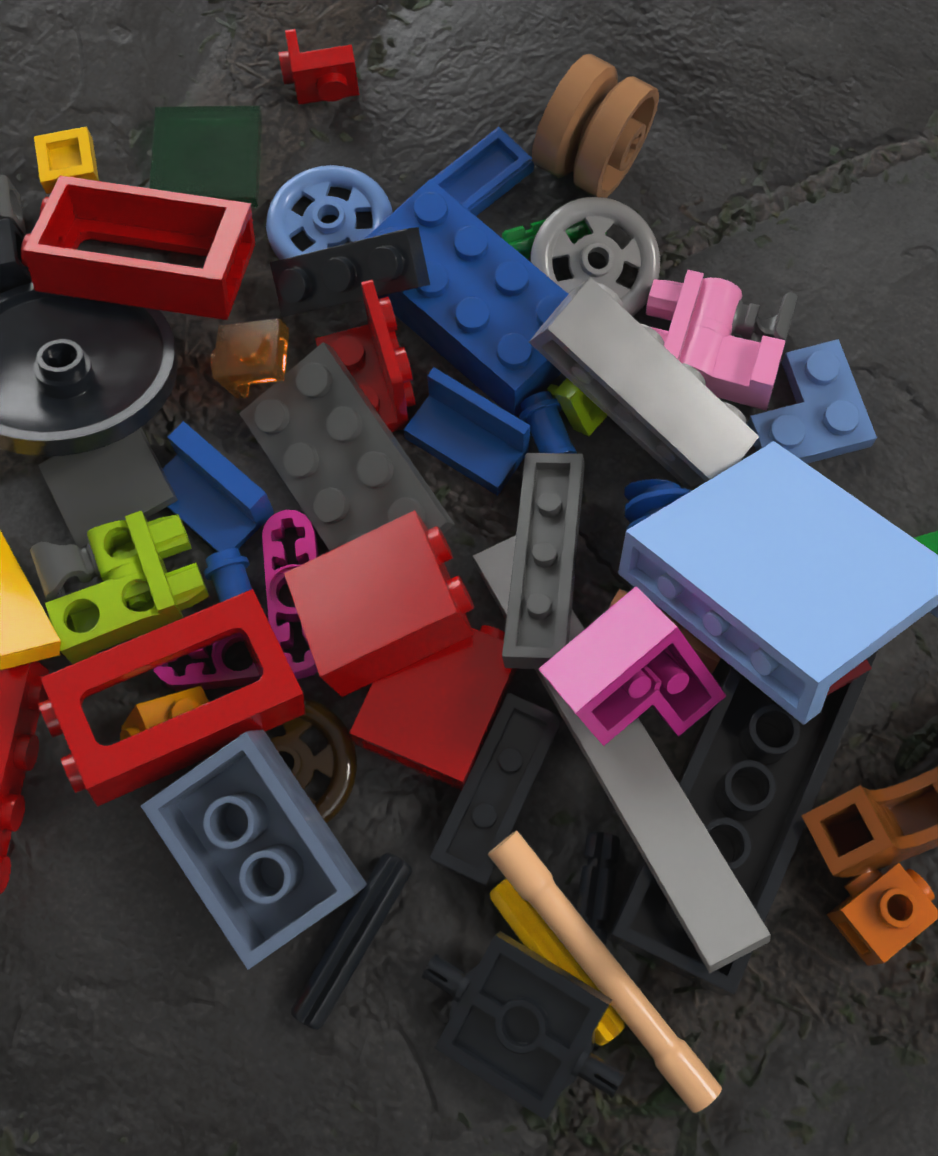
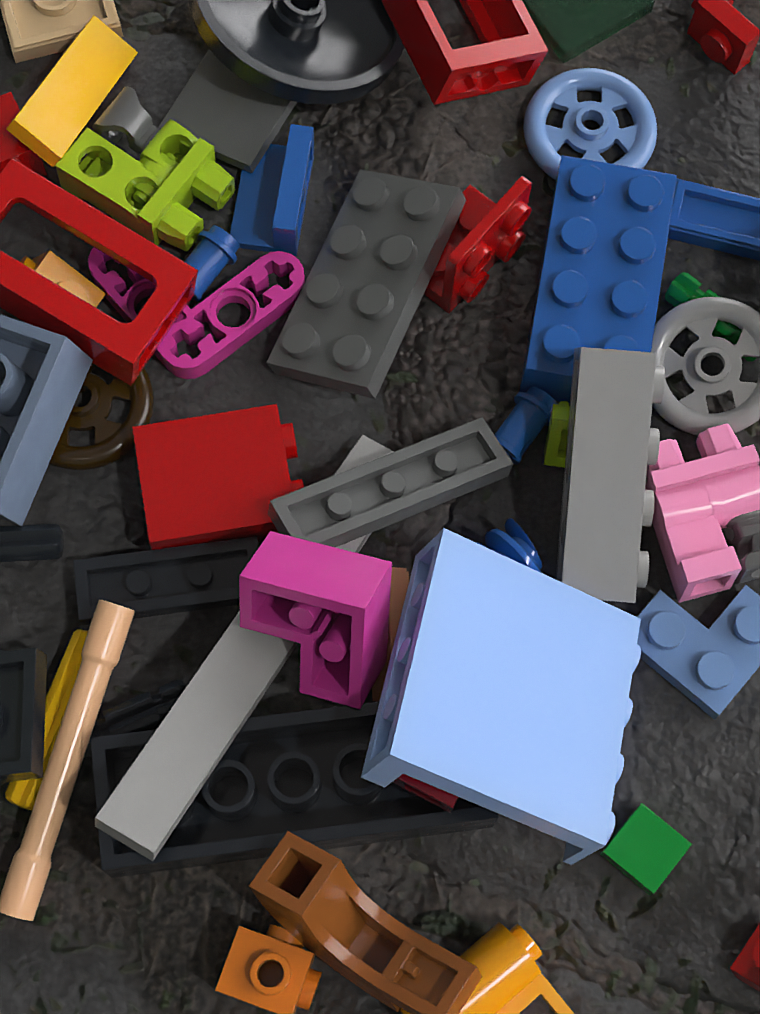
camera: 50 degrees right, 0 degrees up
clear orange bracket [211,319,289,399] -> none
black plate [270,227,430,317] -> none
red brick [284,510,474,697] -> none
blue panel [404,367,530,496] -> none

